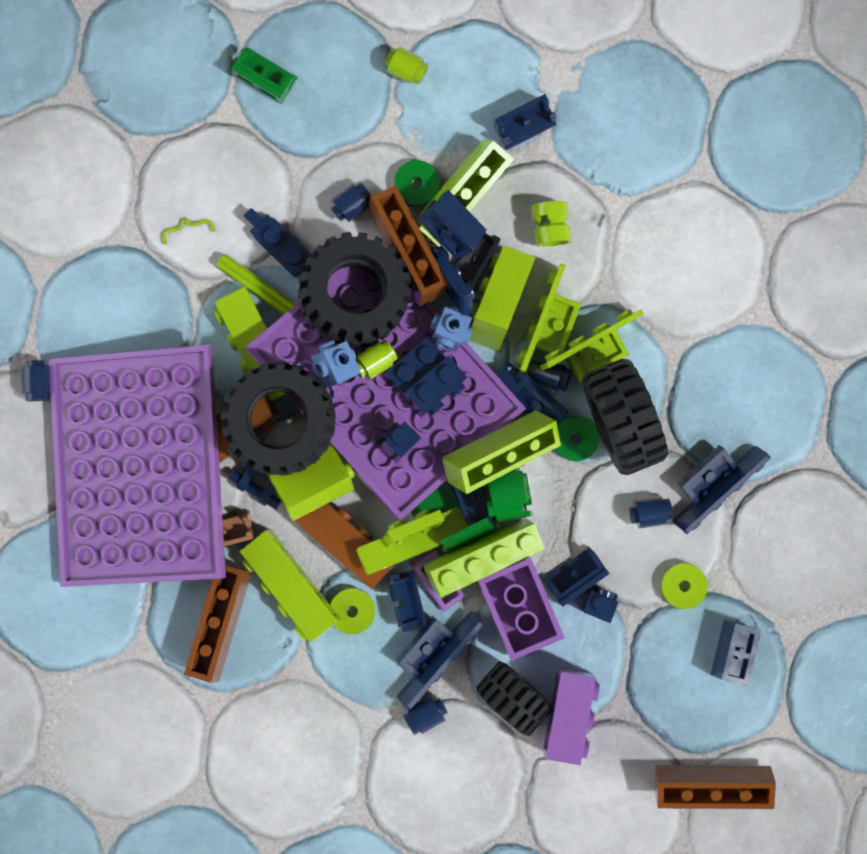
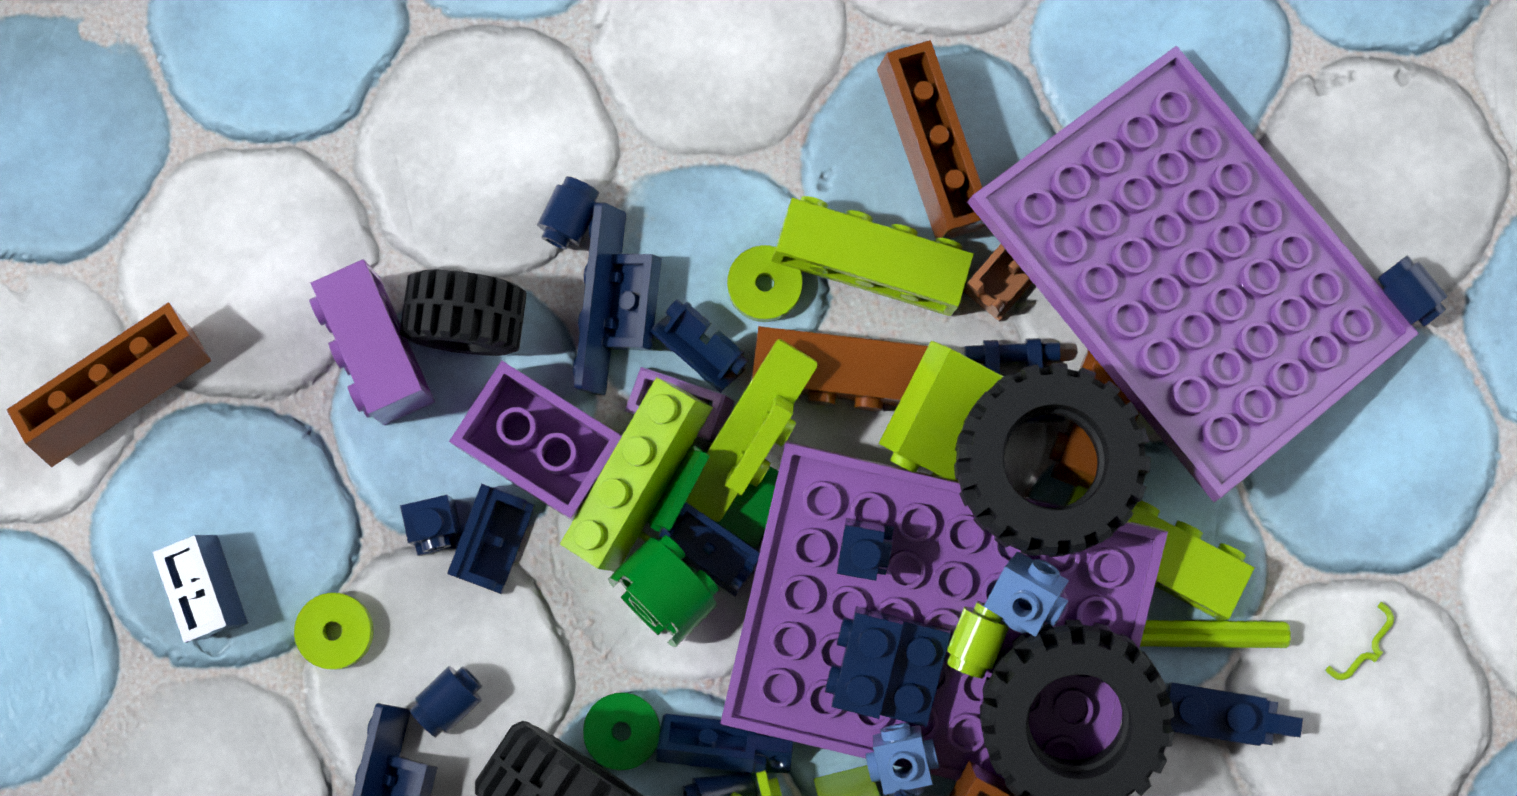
camera: 145 degrees right, 5 degrees down
lime brick [442,411,561,494] -> none

